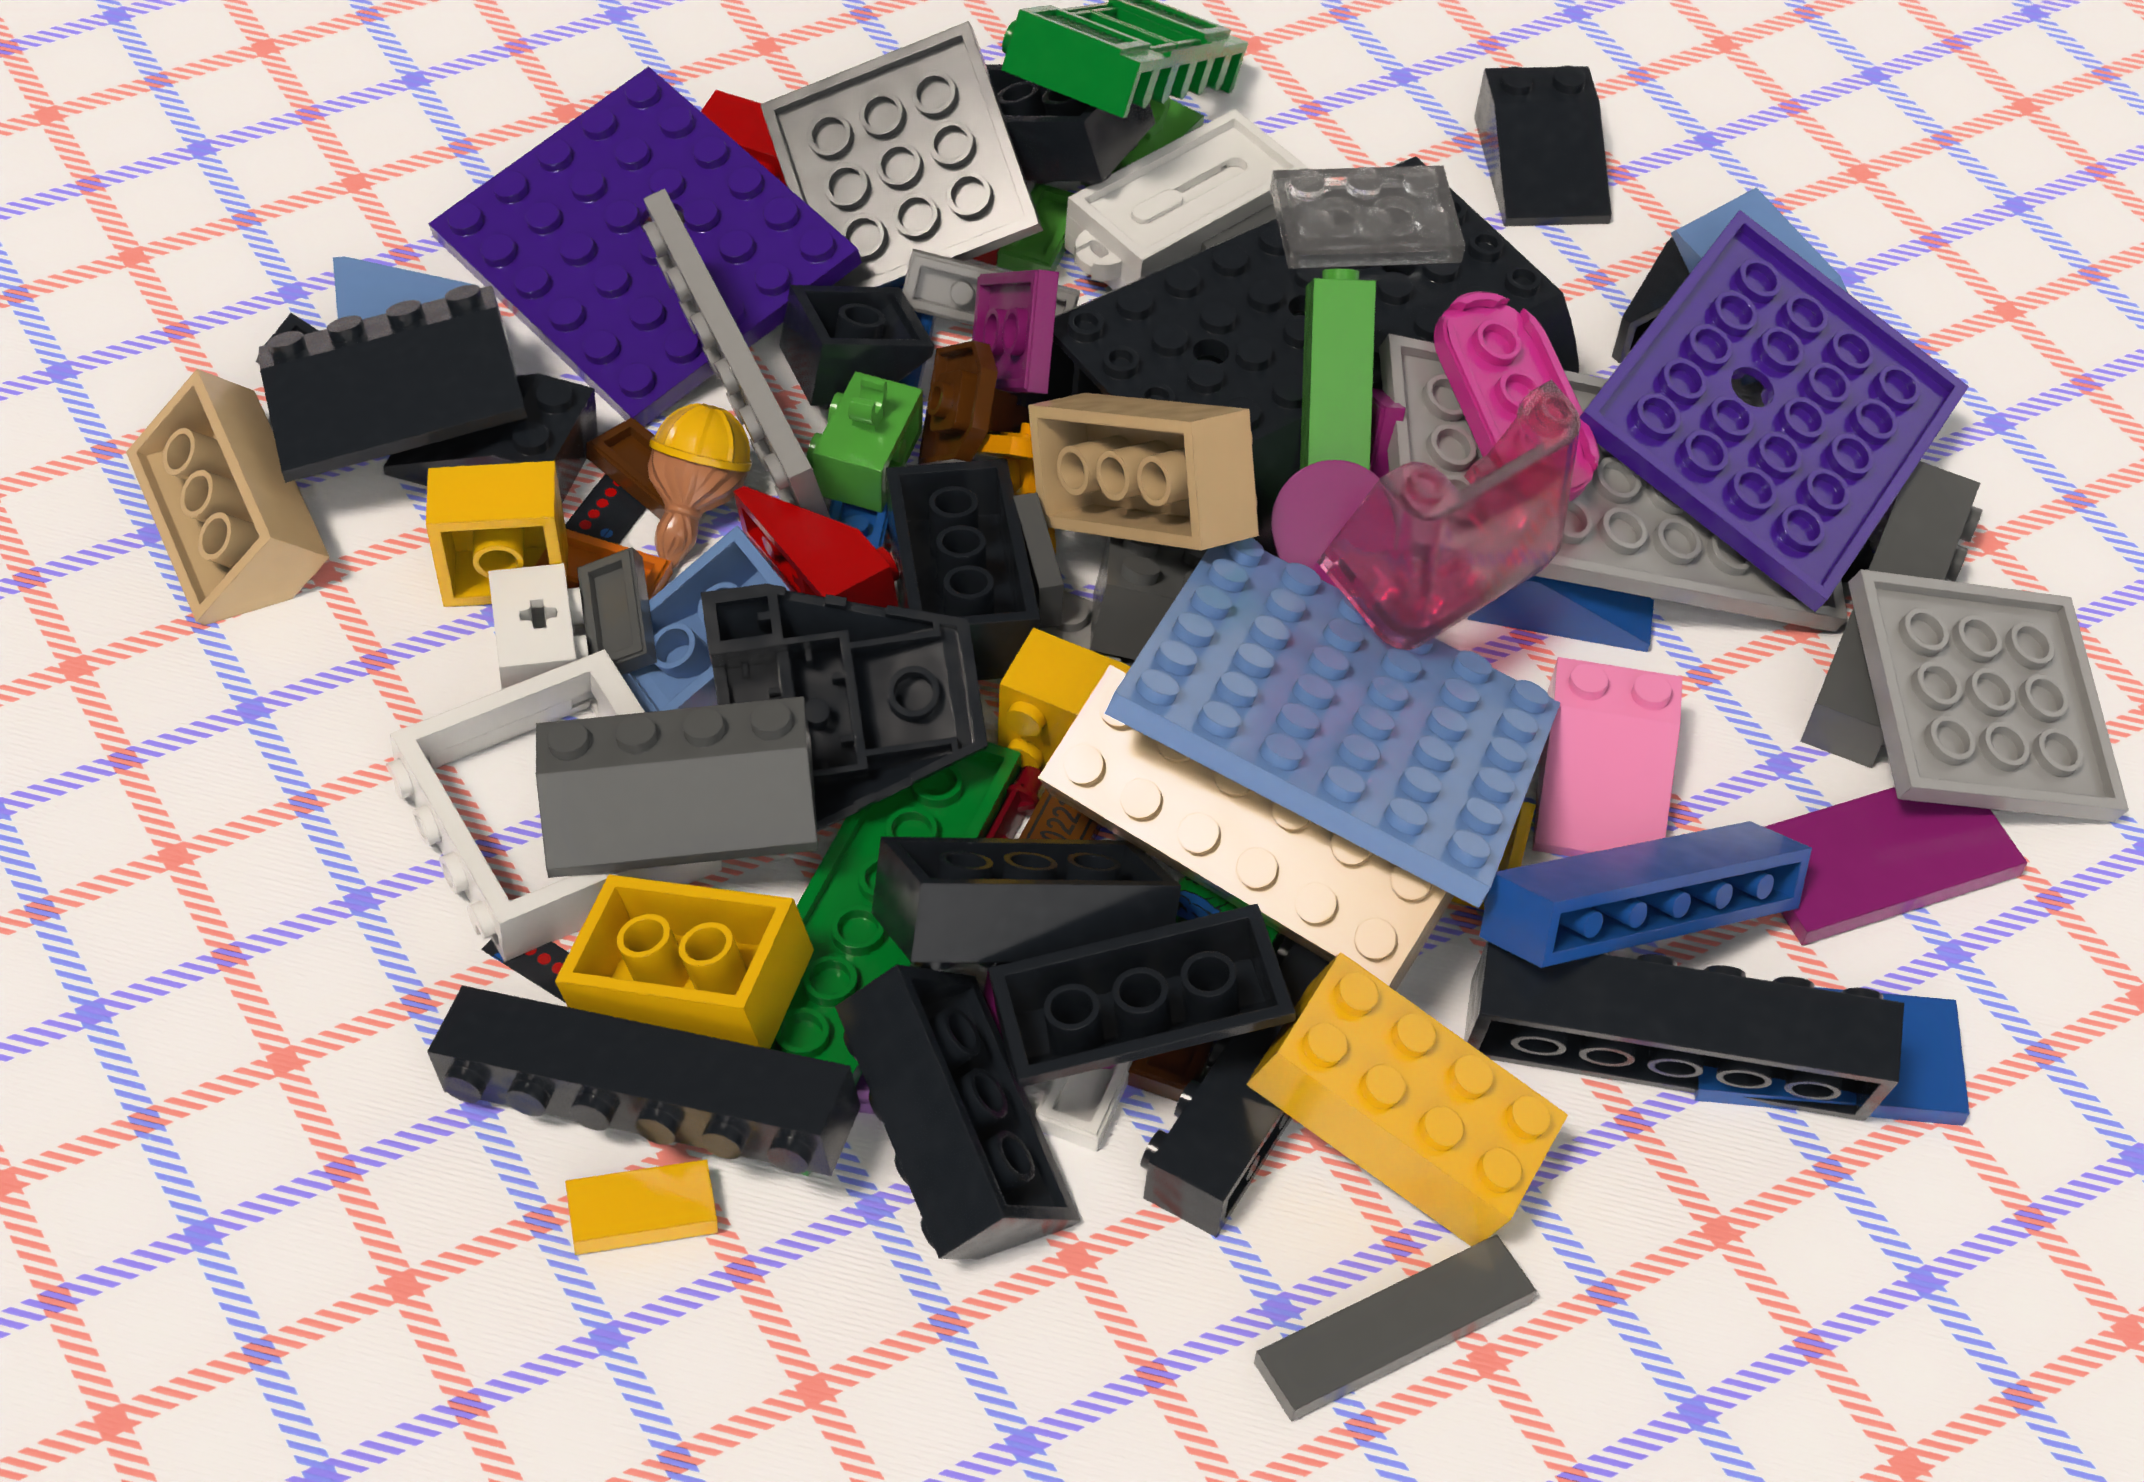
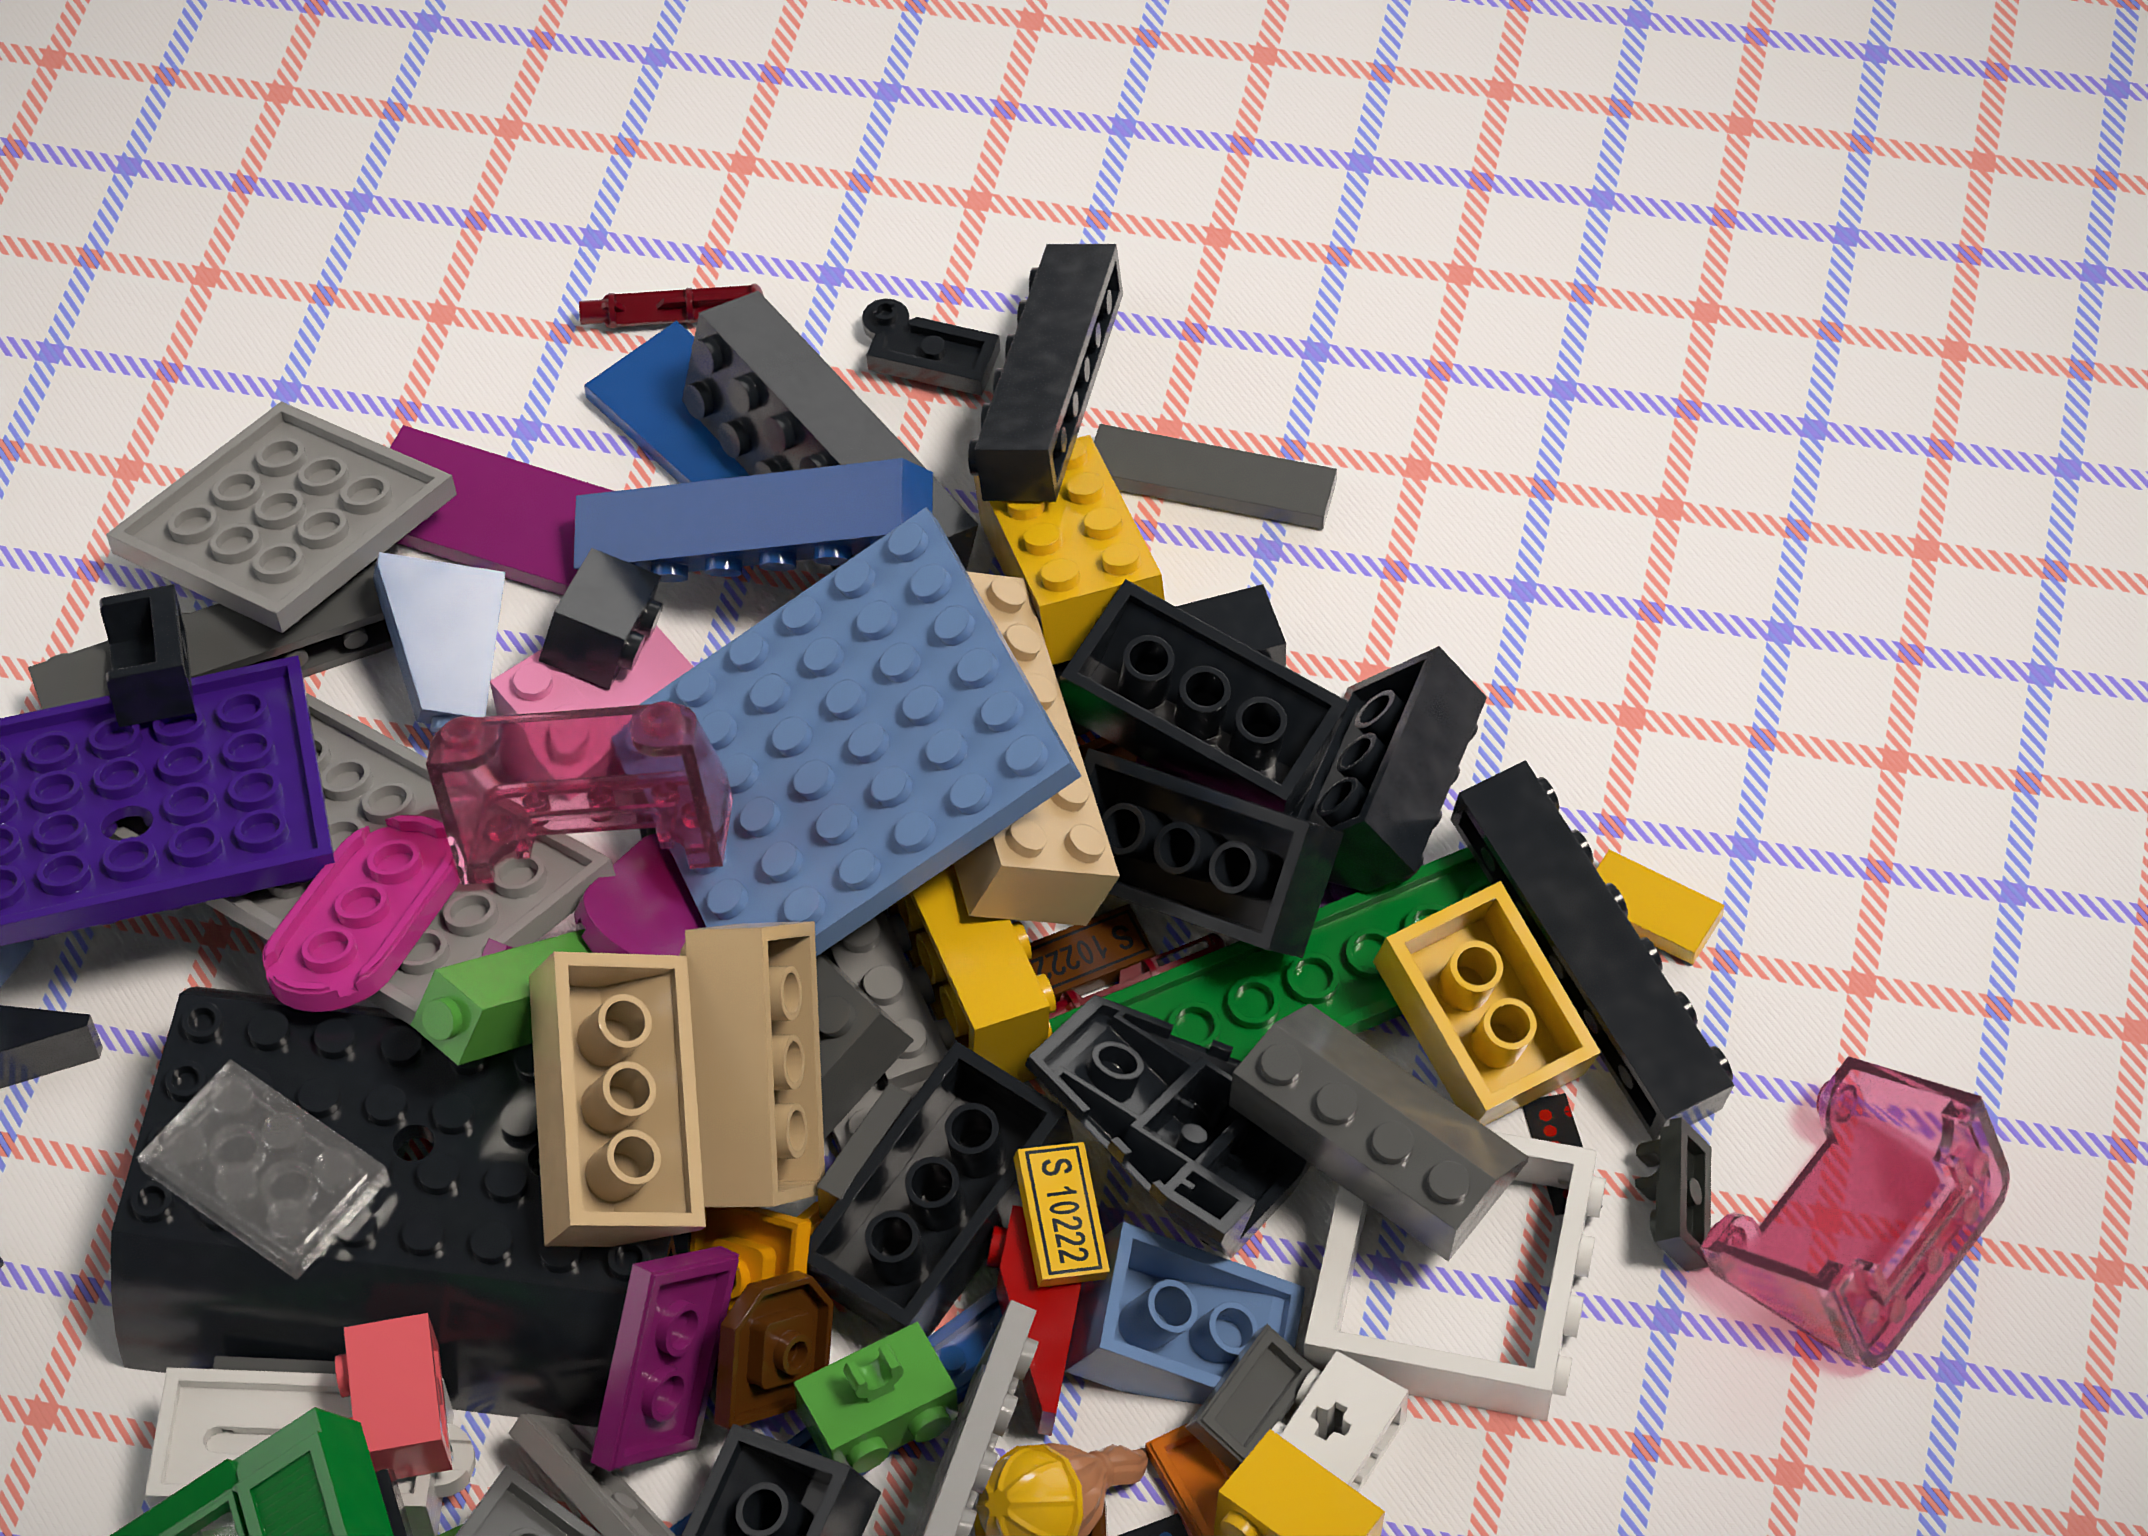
camera: 130 degrees left, 5 degrees up
none -> black panel [99,584,196,727]
none -> coral brick [335,1313,453,1479]
none -> slope [373,552,505,737]
none -> tan slope [529,951,706,1247]
none -> black brick [539,548,664,689]
none -> dark red piece [579,283,764,329]
none -> black hinge [862,298,1000,396]
none -> black brick [968,244,1123,502]
none -> yellow tile [1013,1142,1110,1288]
none -> pearl dark grey plate [1635,1117,1712,1271]
none -> clear pink windscreen [1699,1056,2010,1368]

